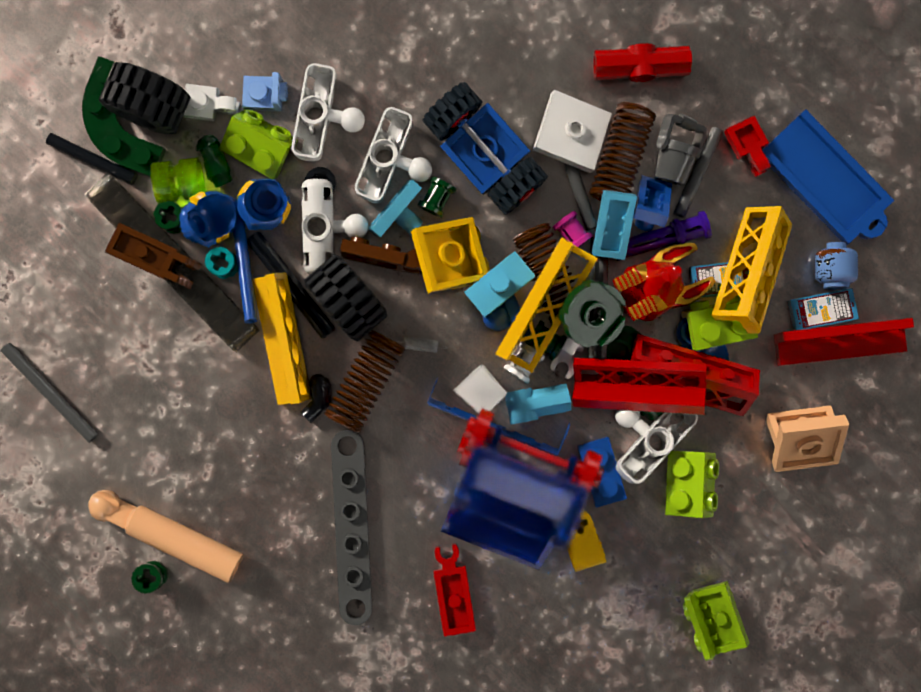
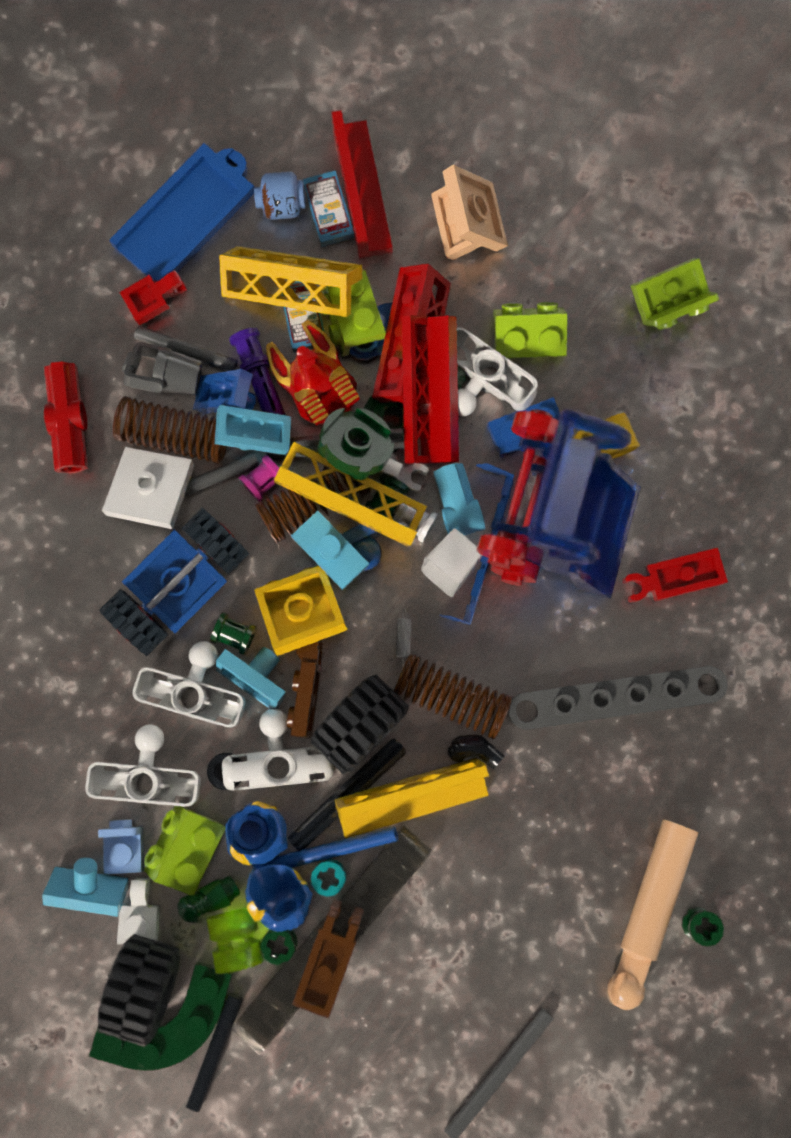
camera: 90 degrees left, 5 degrees down
none -> medium azure tile [42,858,129,917]

